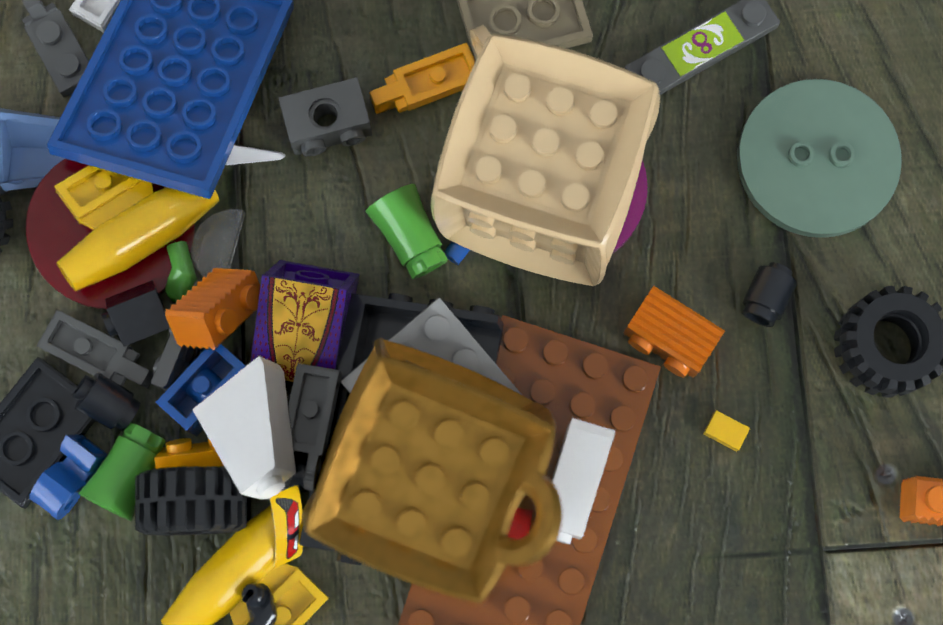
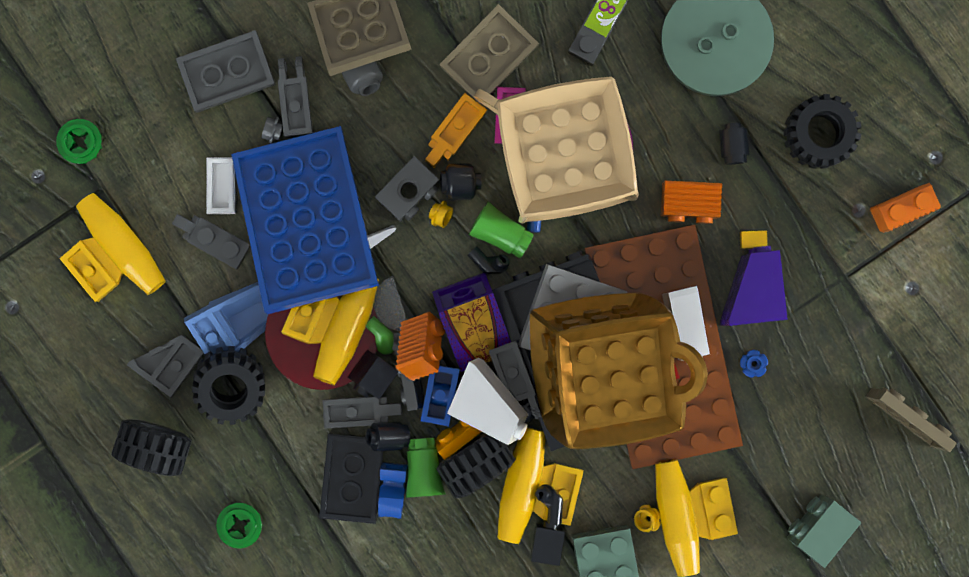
camera: 30 degrees left, 10 degrees up
yellow sticker [270,485,303,568] -> none
none -> yellow plate [429,201,453,228]
none -> black head [440,163,482,201]
none -> black arm [467,246,510,274]
none -> dark purple slope [720,246,788,326]
none -> blue plate [740,350,768,378]

